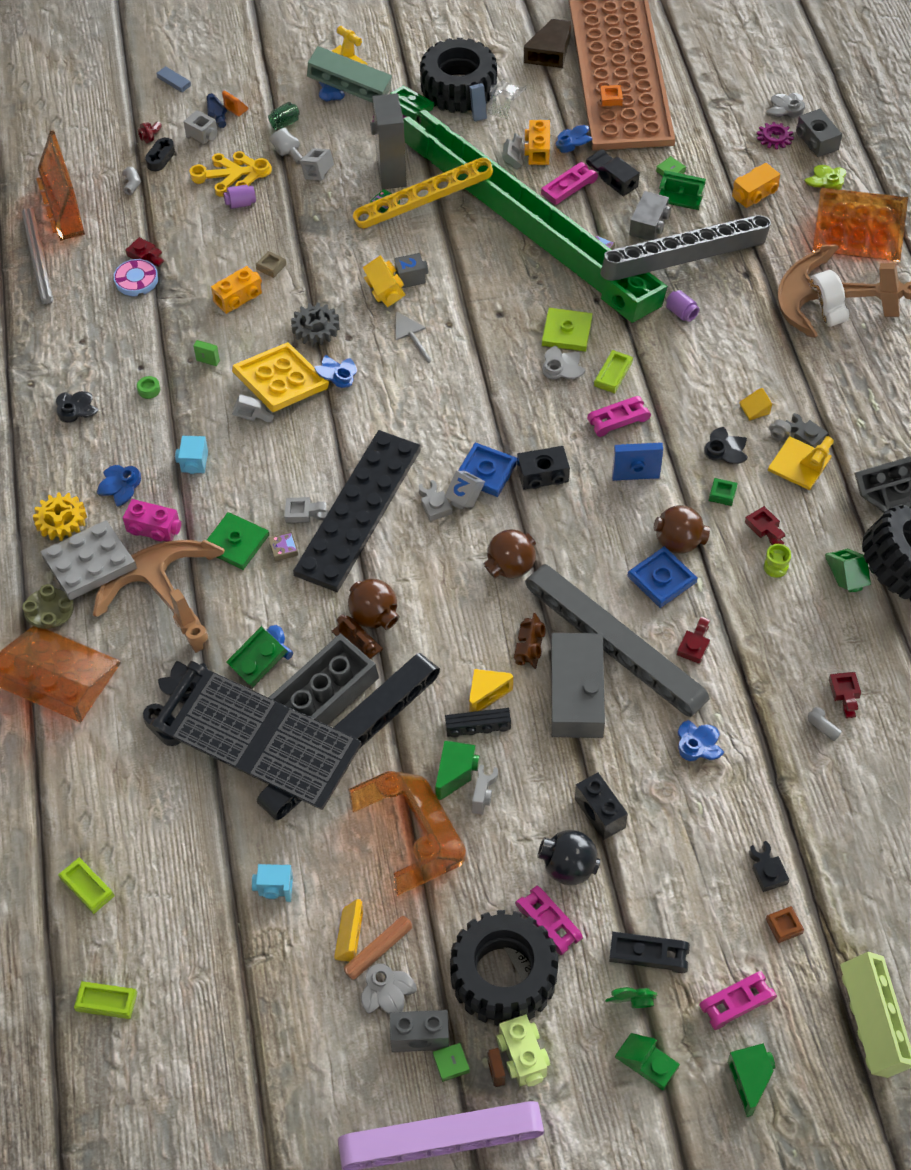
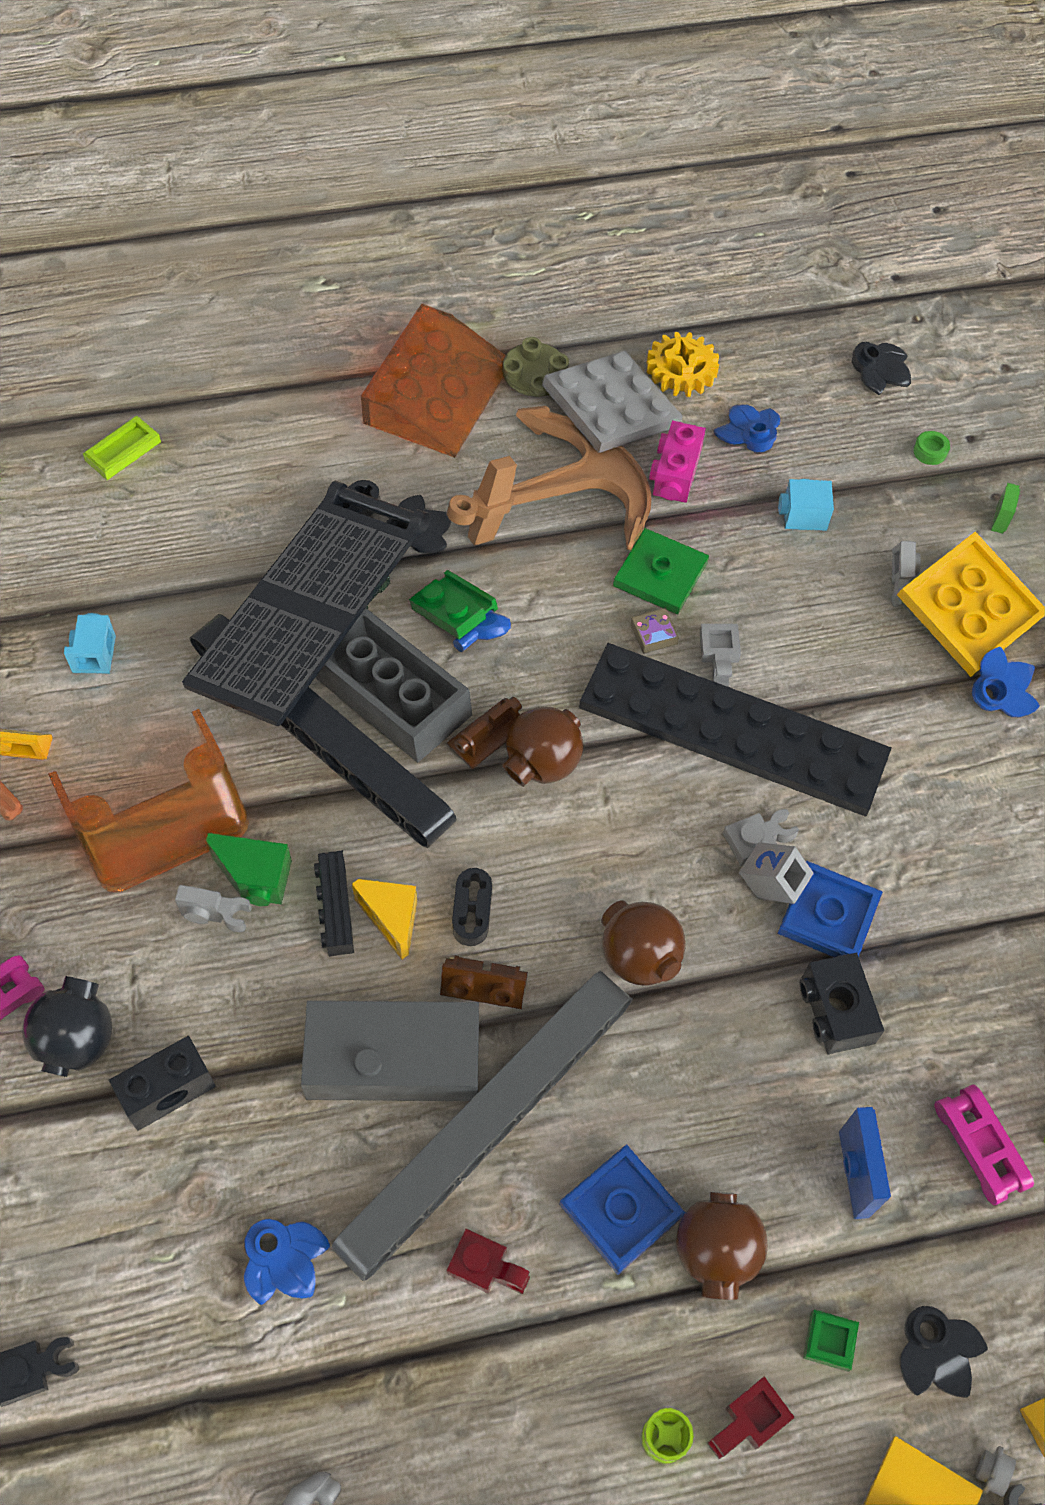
camera: 85 degrees right, 5 degrees up
none -> black beam [452,868,492,946]

